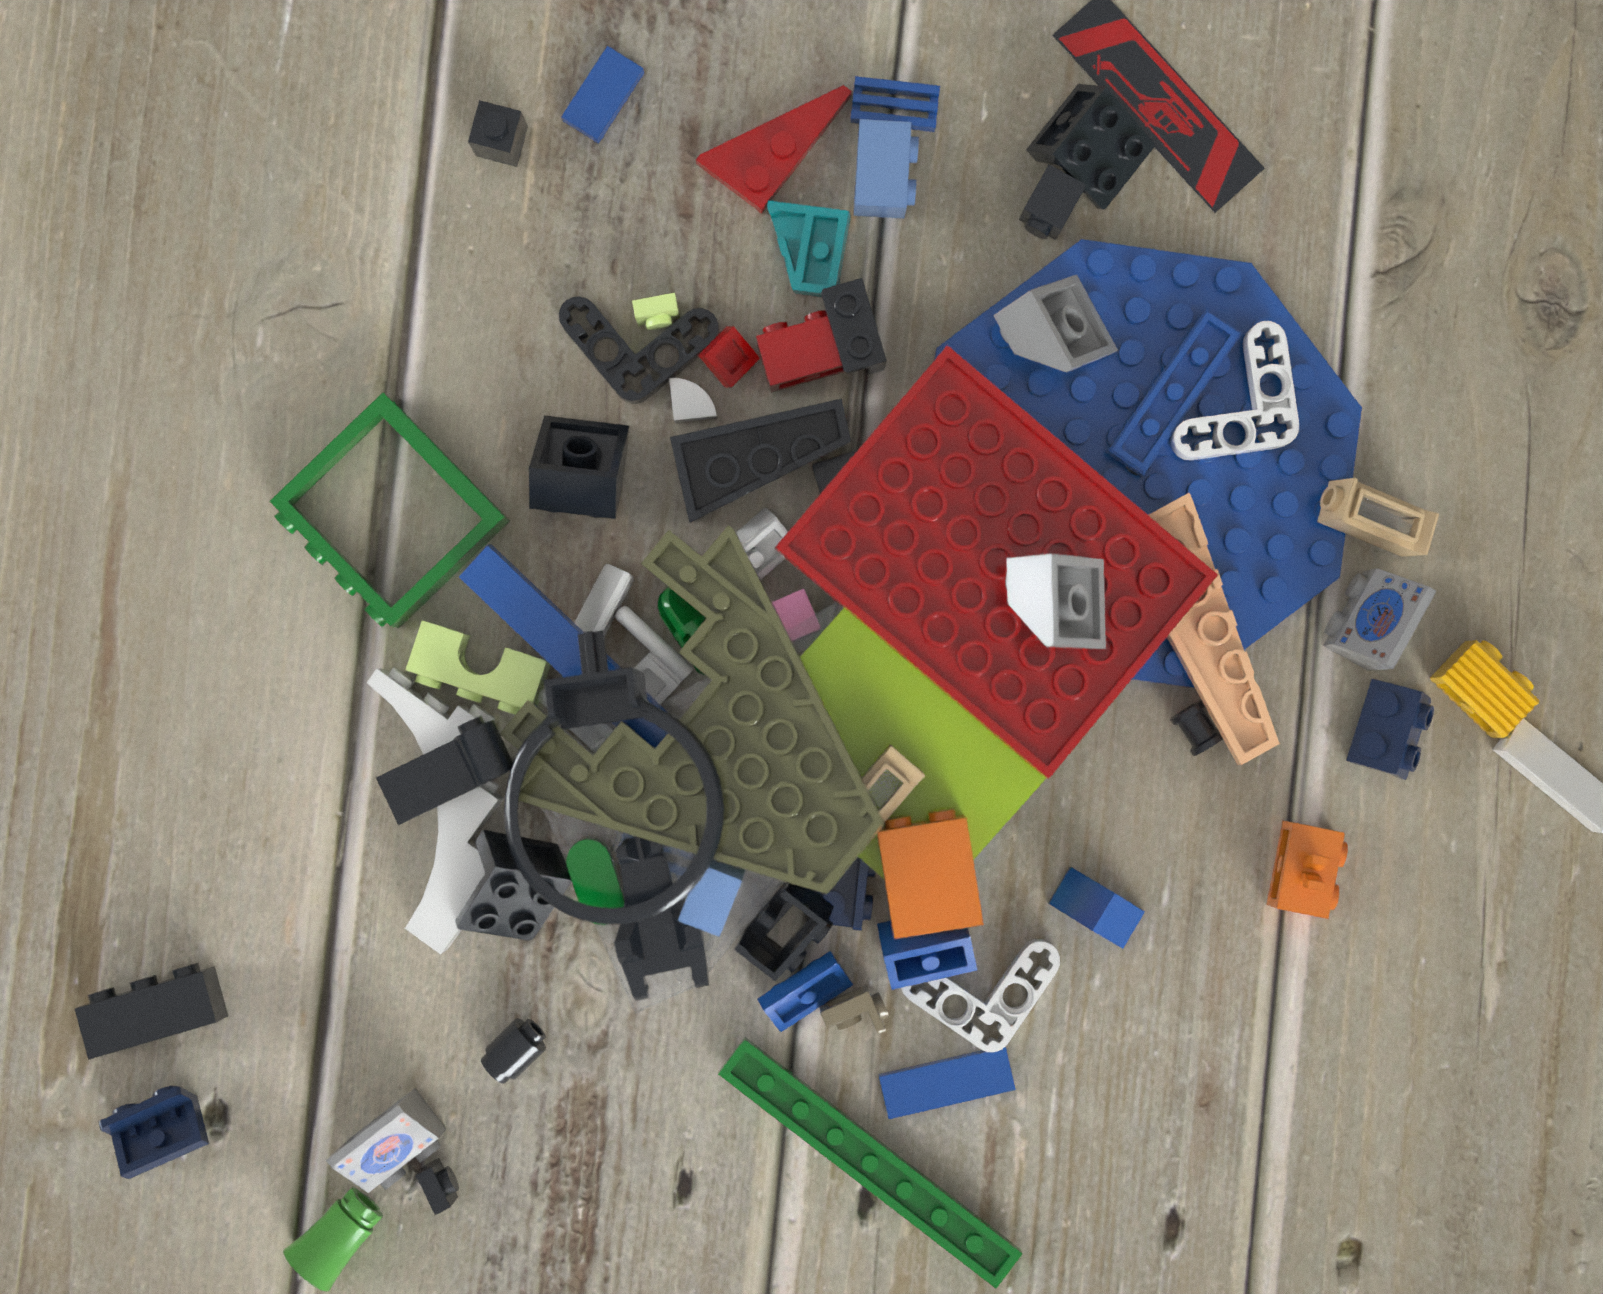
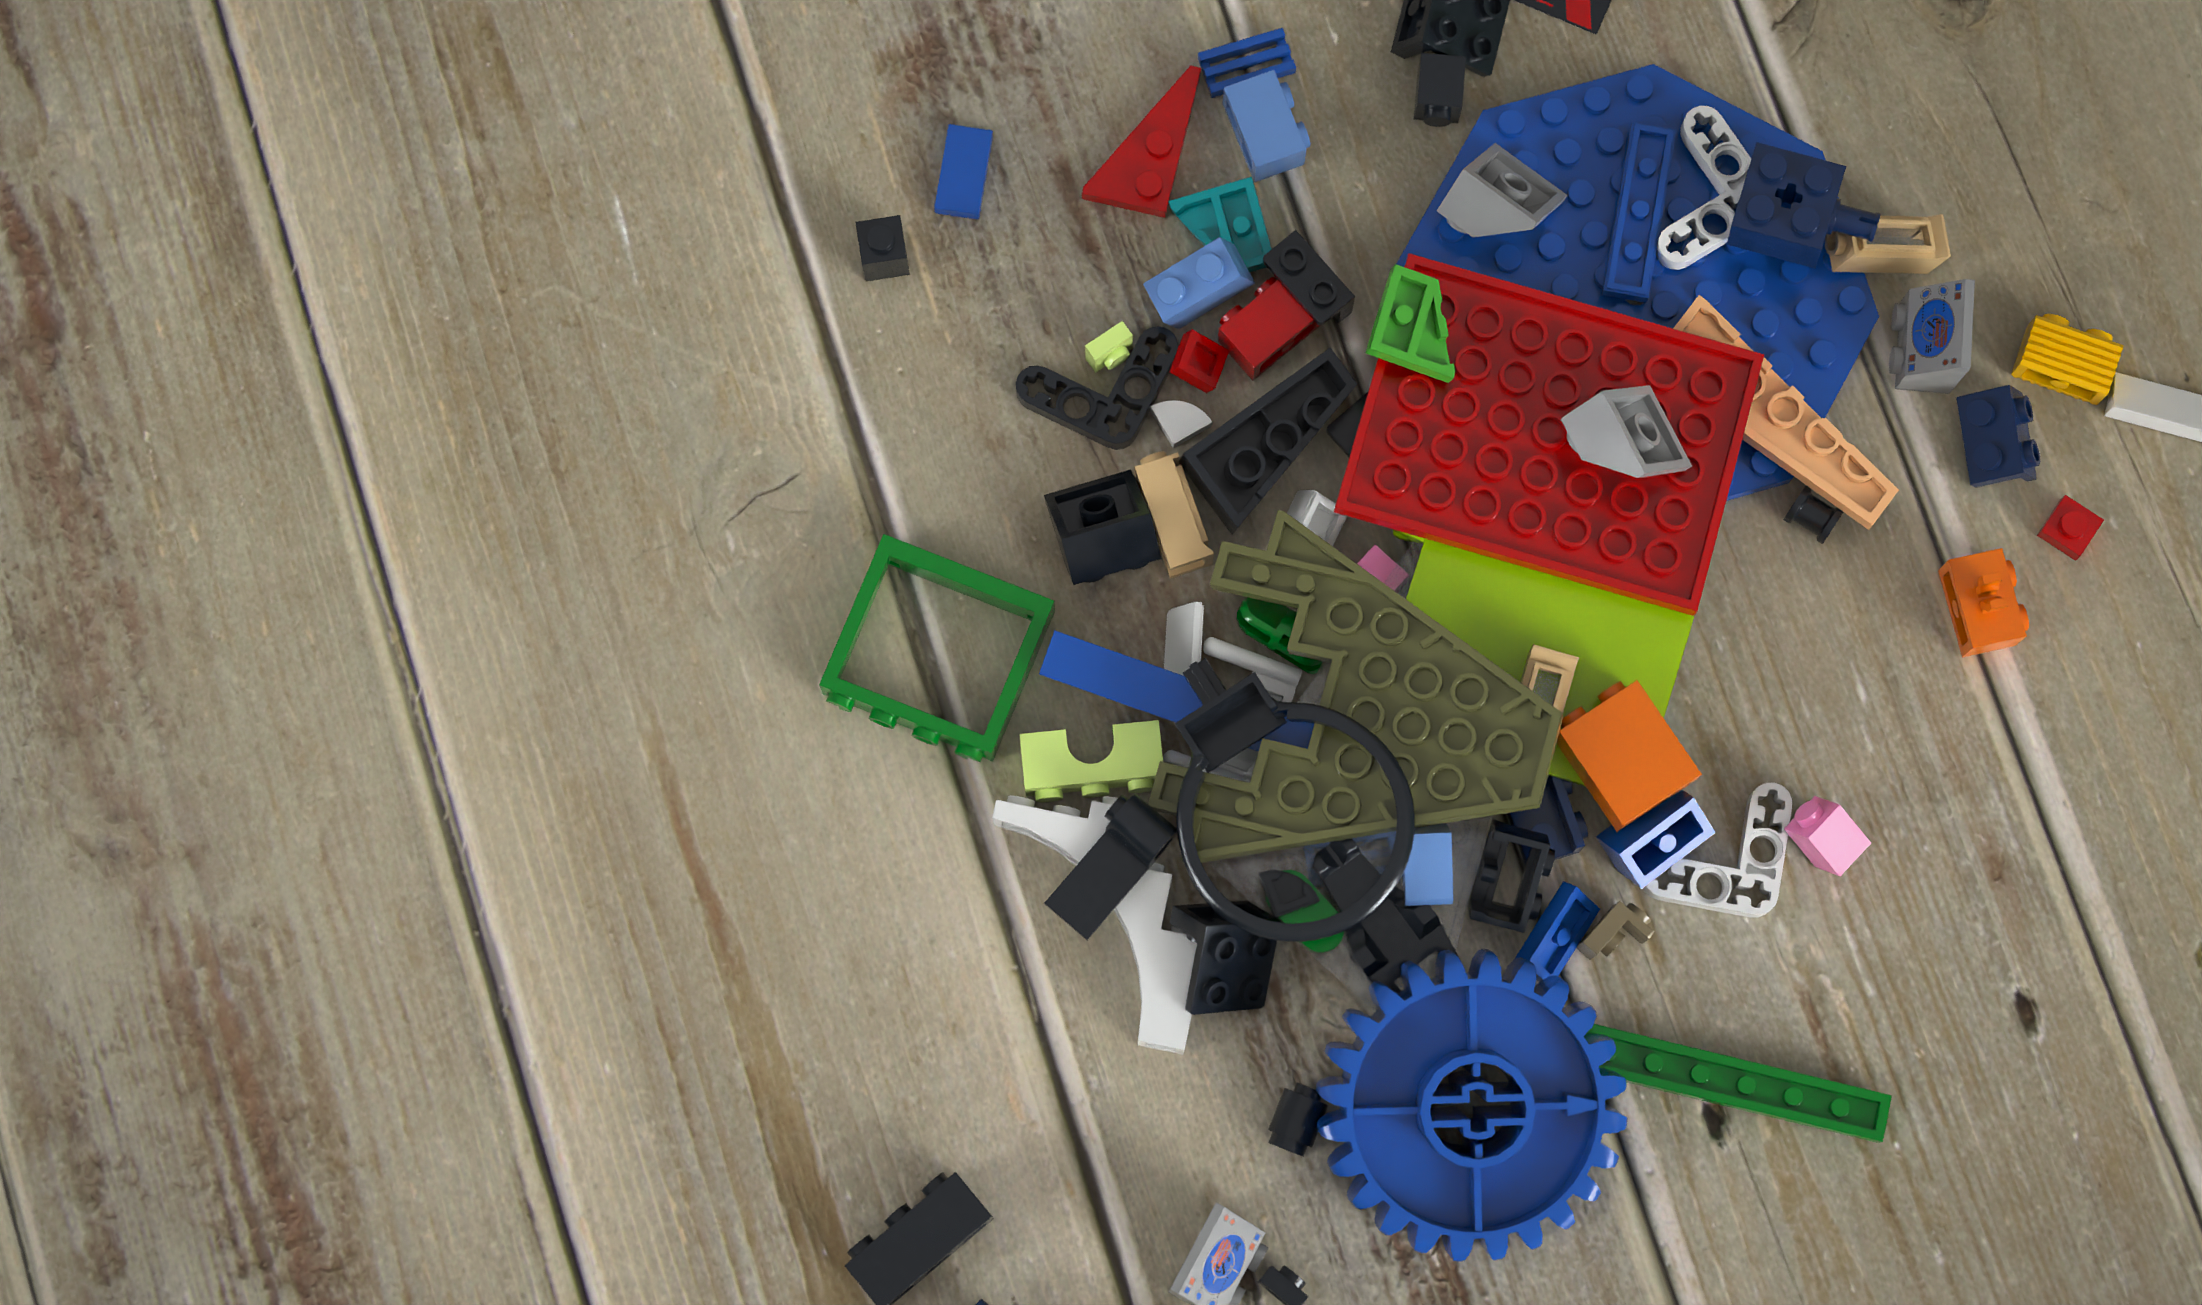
camera: 15 degrees left, 10 degrees down
blue tile [878,1047,1016,1119] -> none
blue slope [1048,867,1145,949] -> none
none -> tan window [1134,451,1214,579]
none -> medium blue brick [1143,237,1255,329]
none -> black tile [1258,870,1320,919]
none -> blue gear [1316,949,1628,1262]
none -> bright green wing [1366,264,1455,383]
none -> dark blue brick [1727,142,1881,269]
none -> bright pink brick [1784,796,1871,876]
none -> red plate [2037,495,2104,561]

